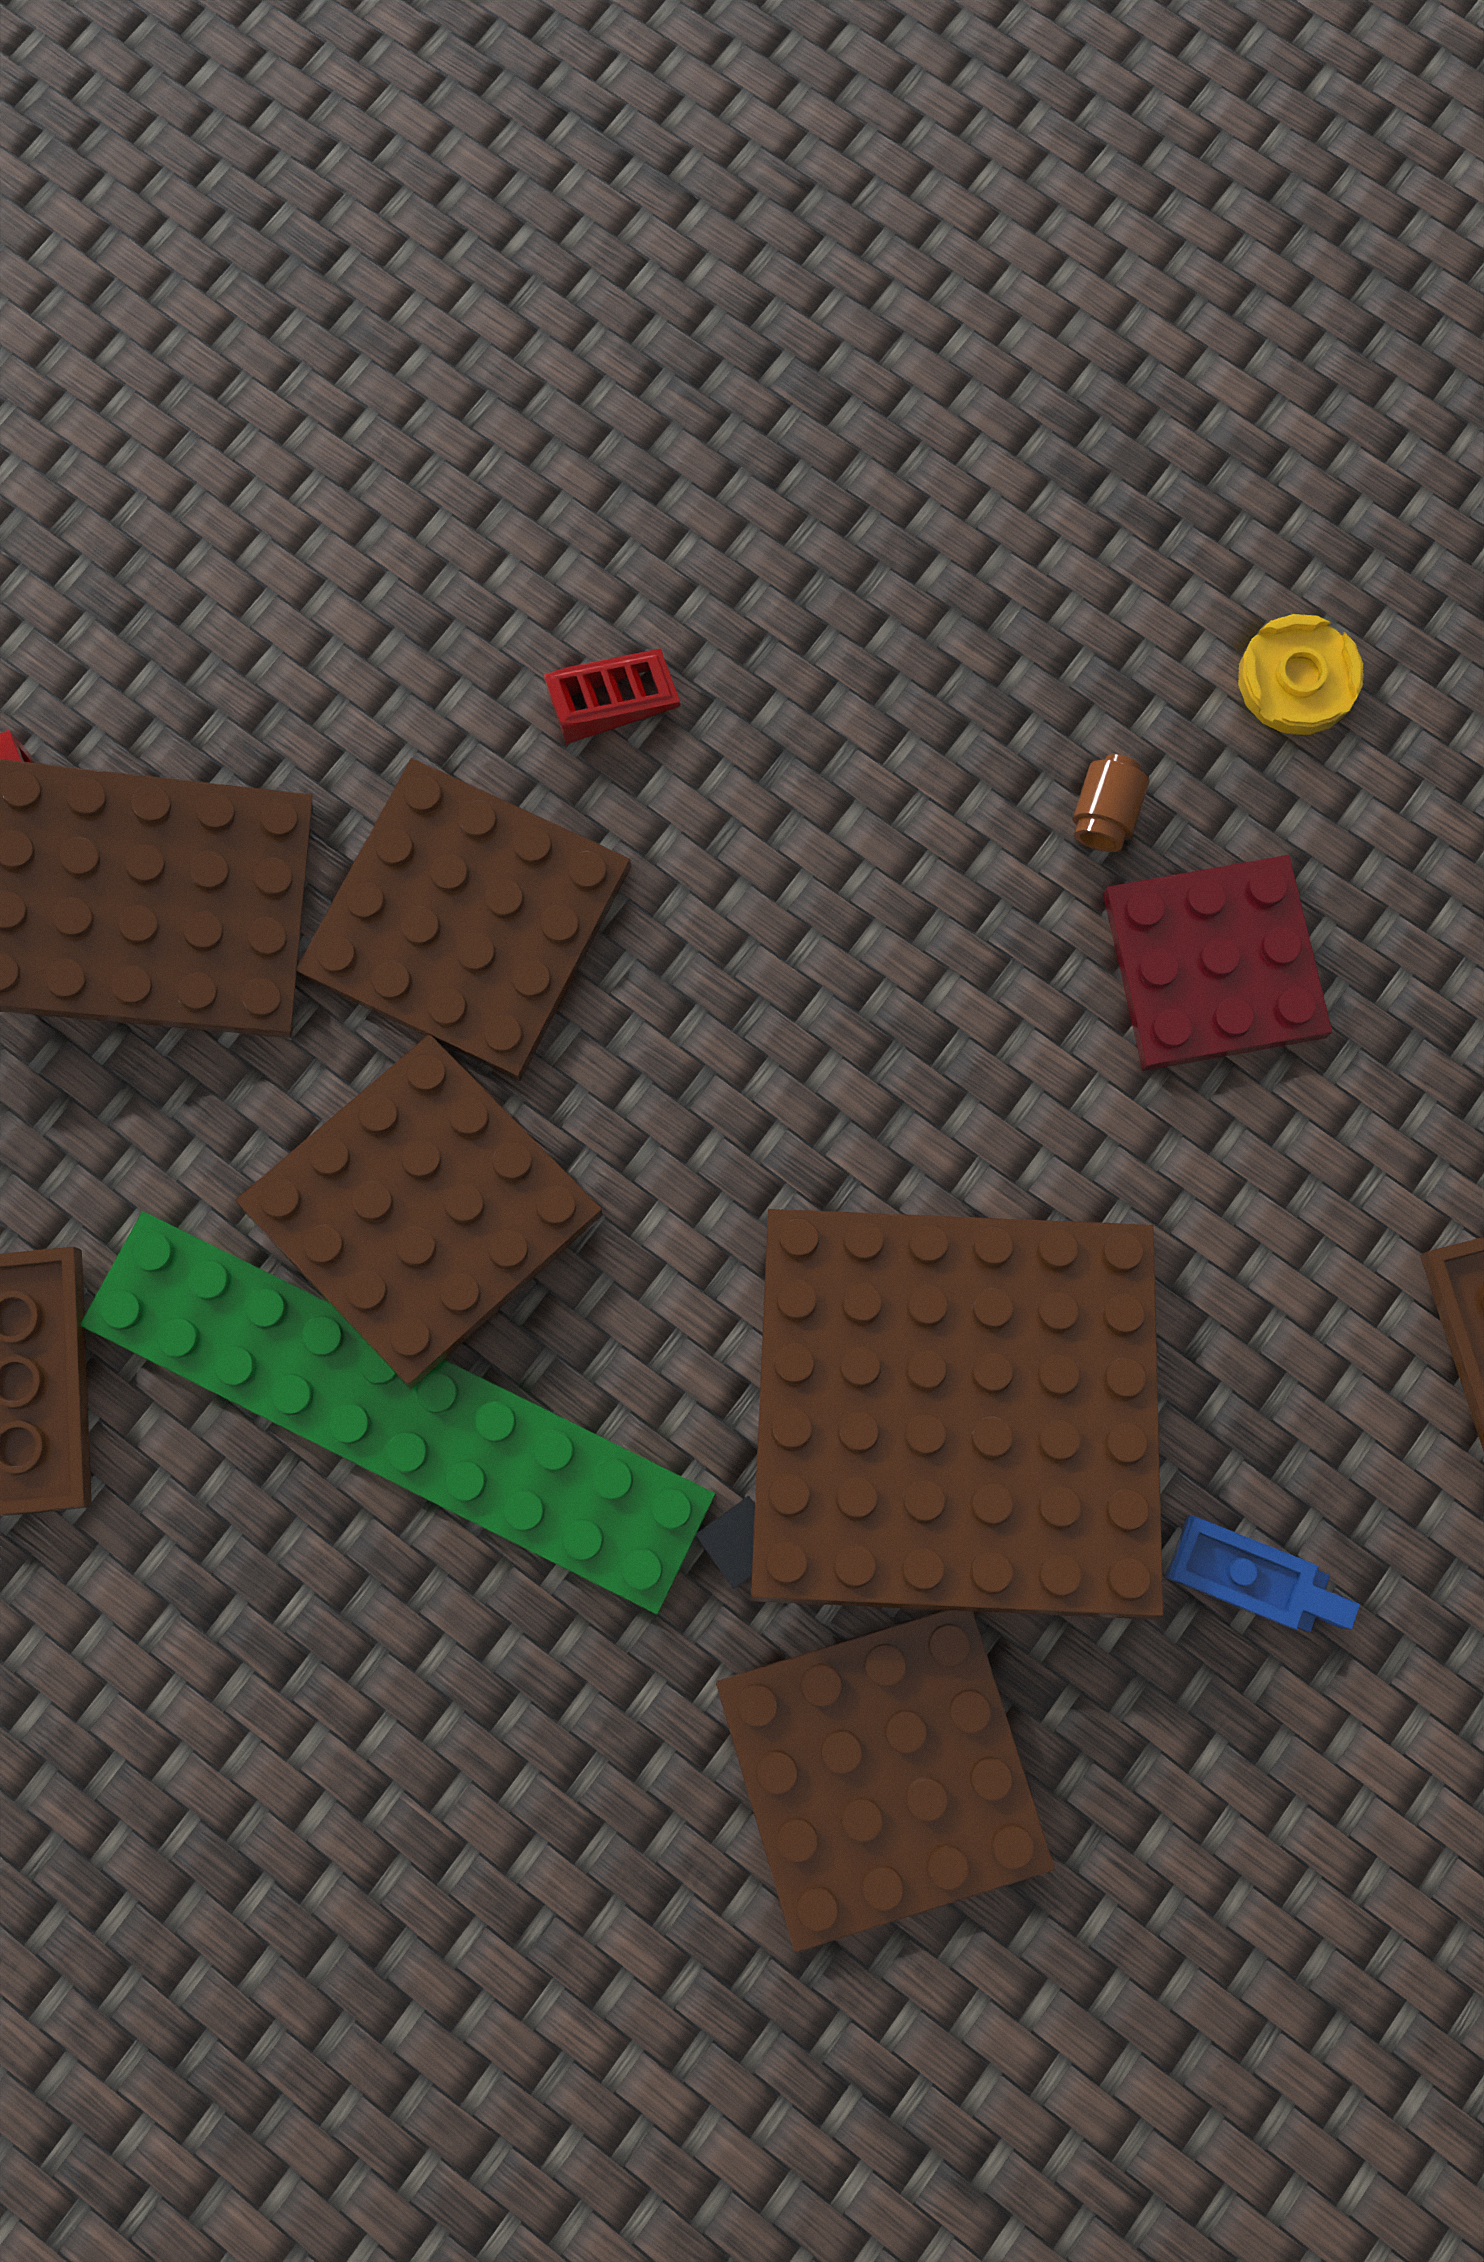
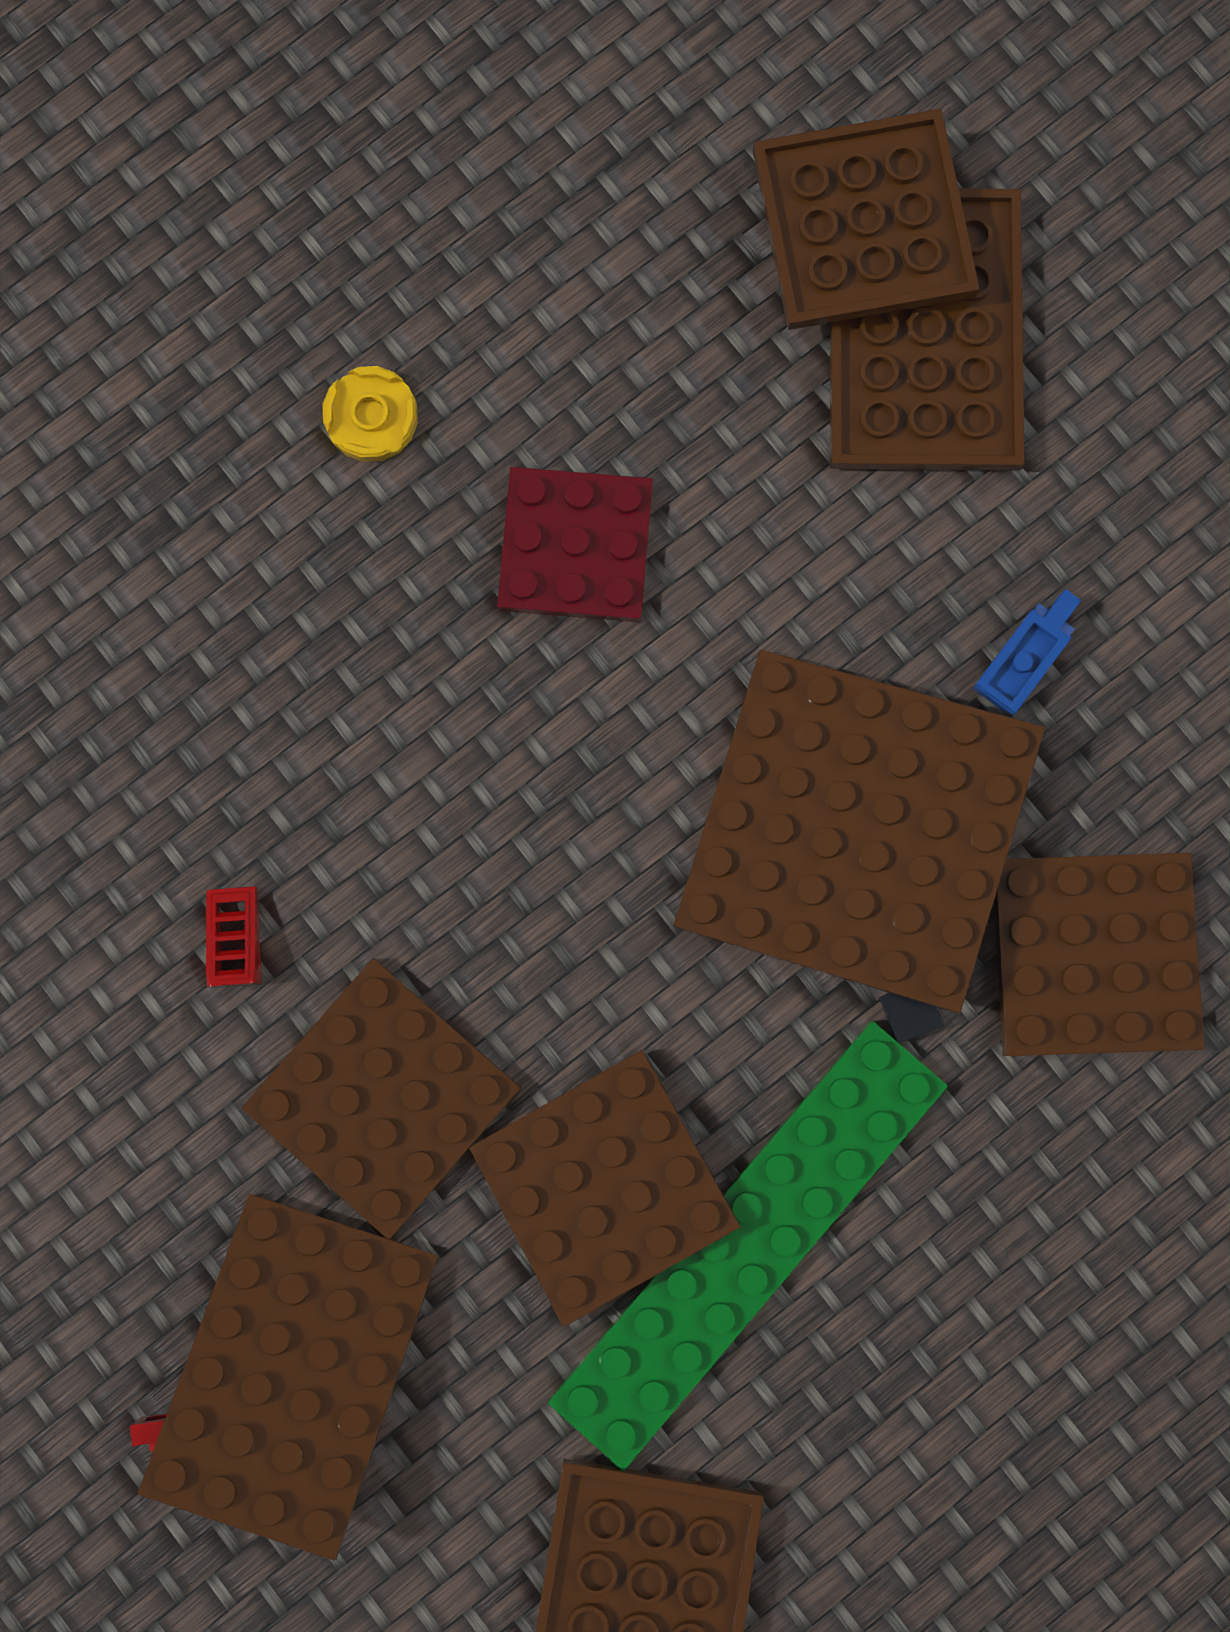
camera: 75 degrees left, 5 degrees up
dark orange brick [1072,754,1150,852] -> none

